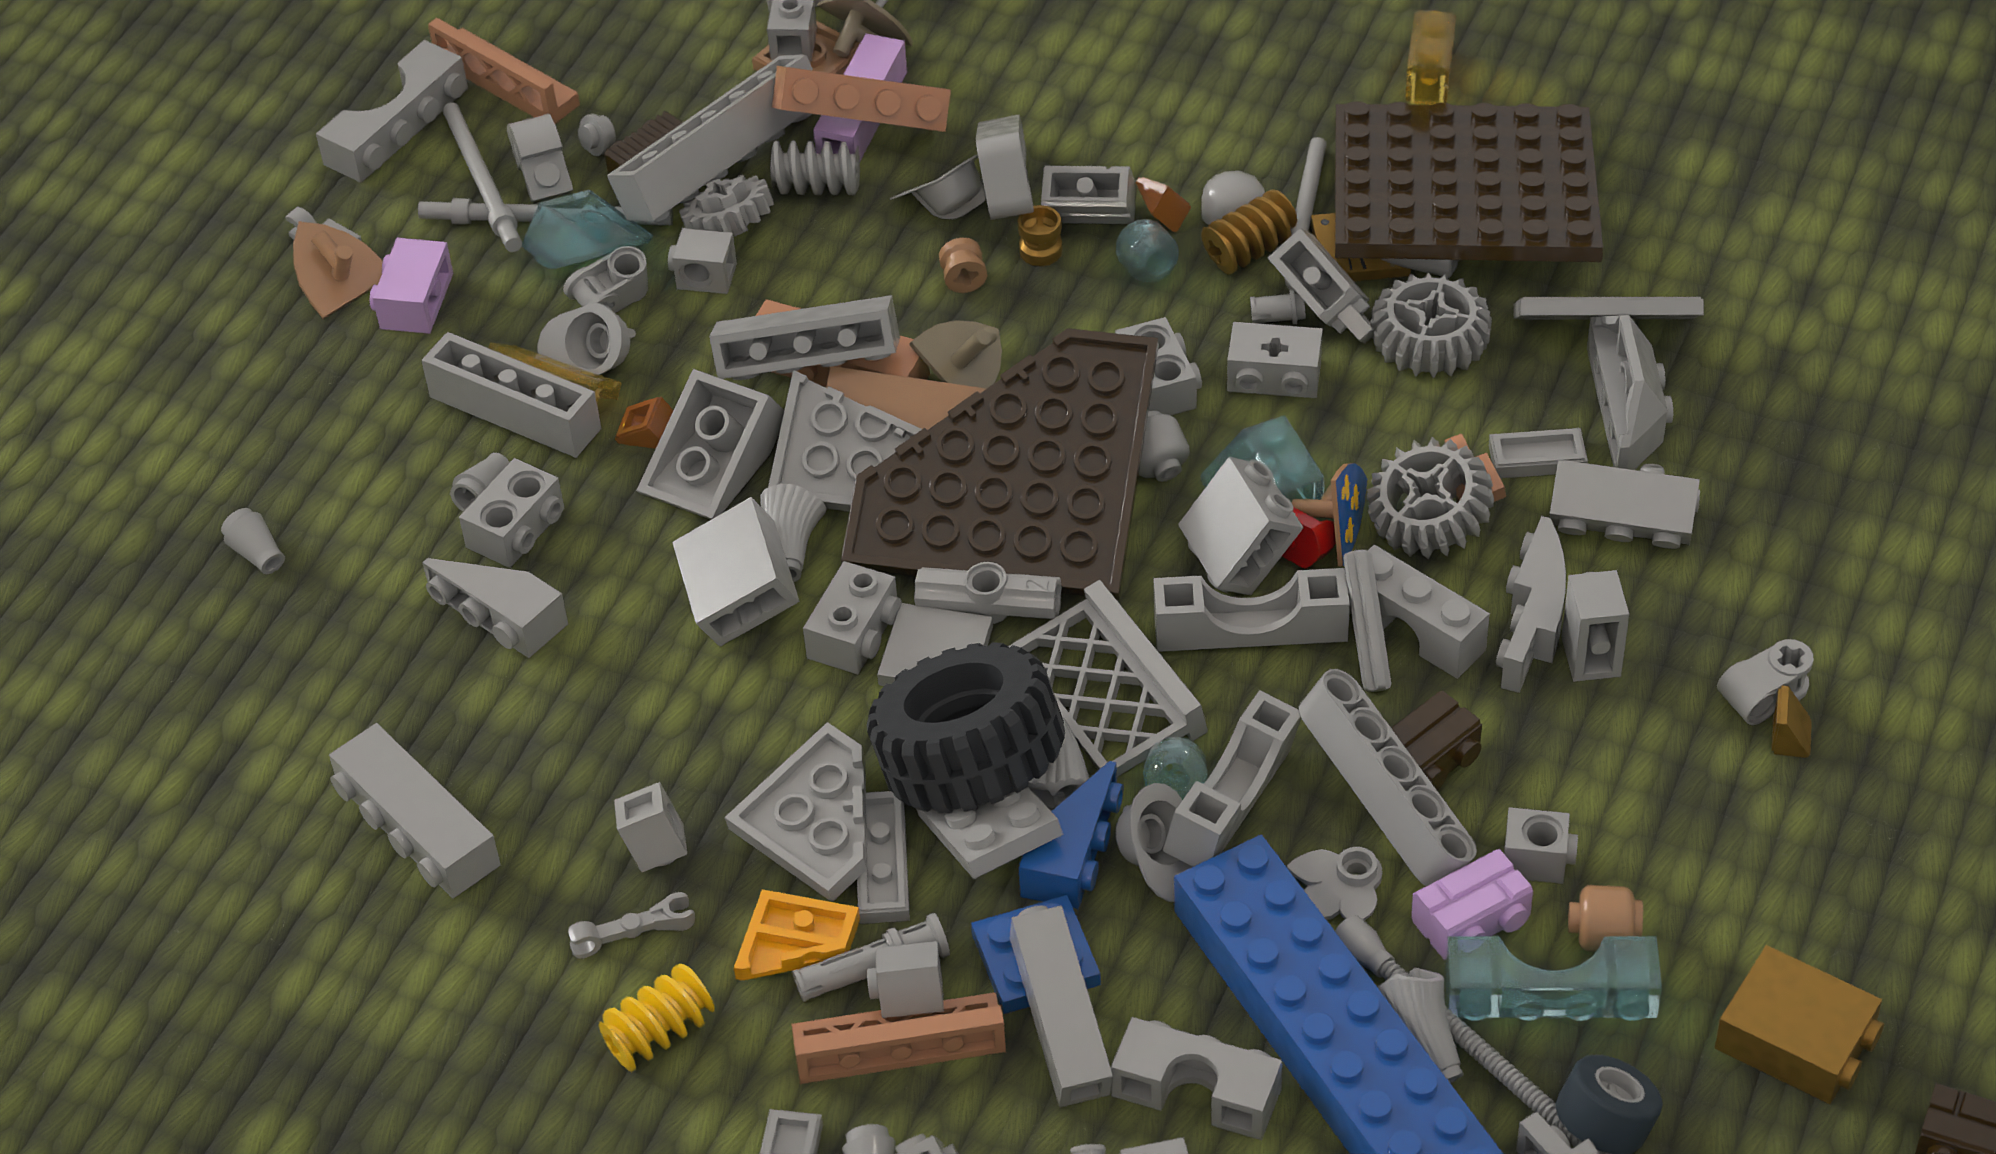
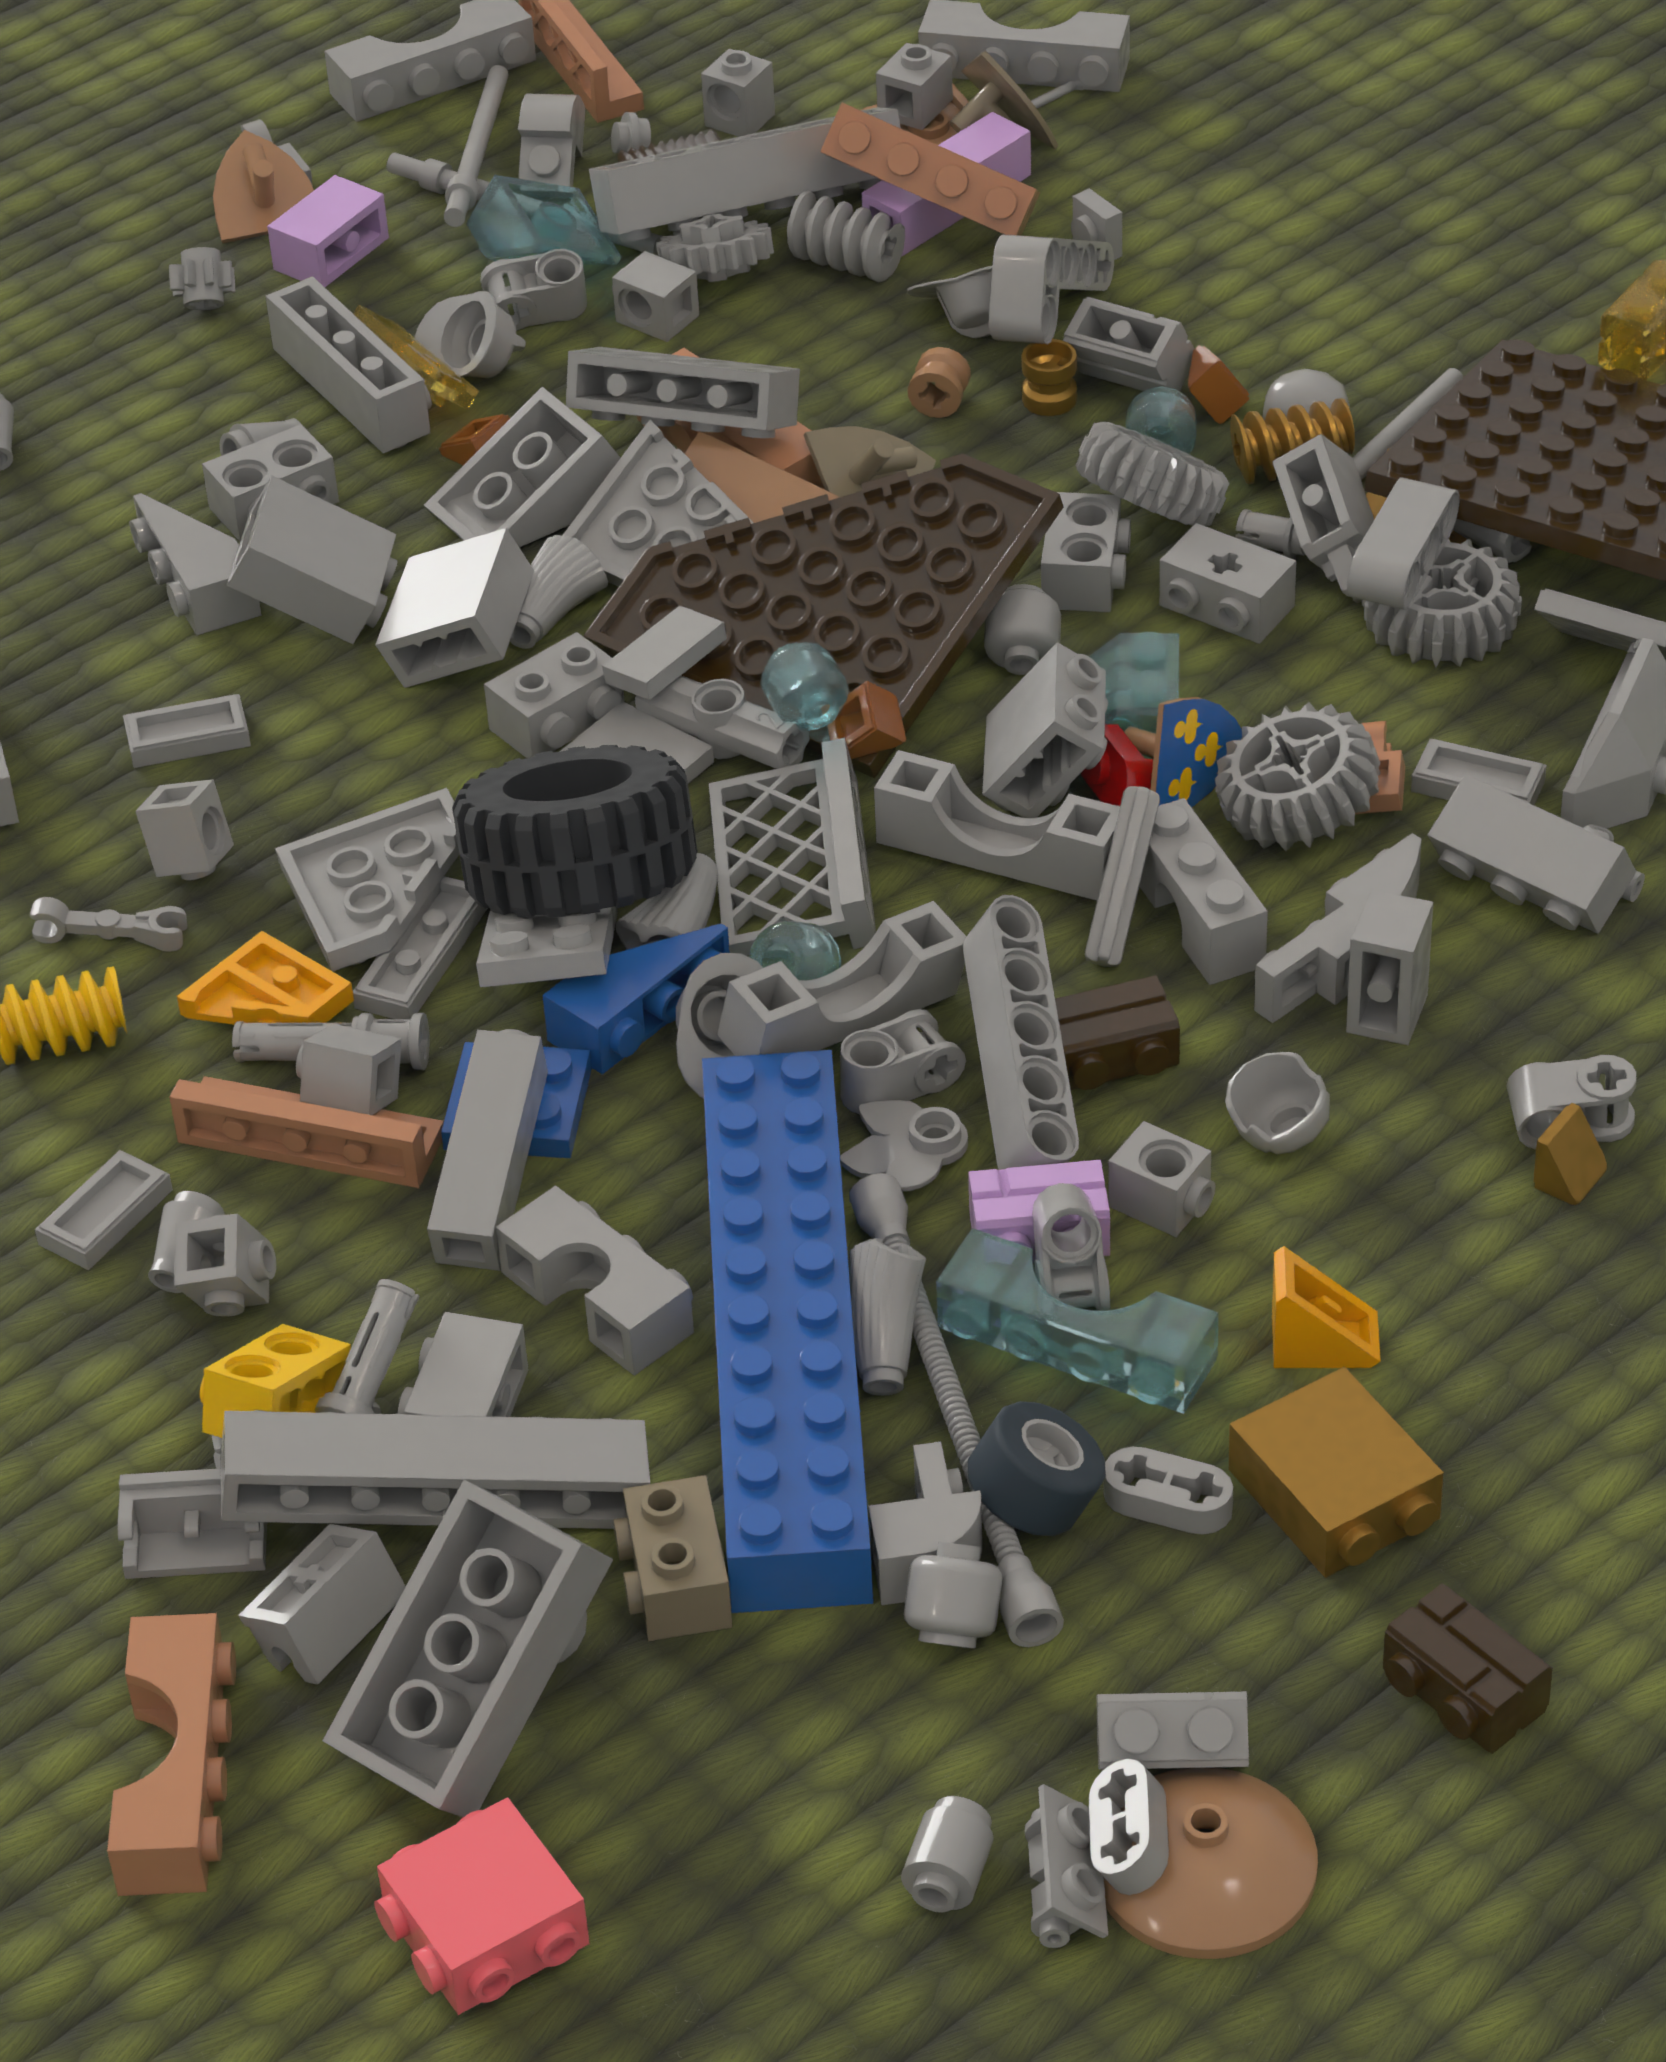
camera: 25 degrees right, 5 degrees down
medium nougat head [1568,885,1643,953] -> none
none -> light grey tile [123,694,251,768]
none -> light grey gear [169,247,235,310]
none -> light grey brick [227,475,398,644]
none -> light grey tile [602,606,727,700]
none -> light grey brick [701,49,775,137]
none -> clear light blue head [761,642,849,731]
none -> dark orange slope [824,681,906,759]
none -> light grey piece [840,1009,966,1114]
none -> light grey piece [1032,1183,1110,1320]
none -> light grey plate [1071,188,1122,260]
none -> light grey gear [1075,422,1230,526]
none -> light grey beam [1103,1446,1233,1534]
none -> light grey hair [1225,1052,1330,1155]
none -> light orange slope [1272,1246,1381,1368]
none -> light grey beam [1347,477,1460,610]

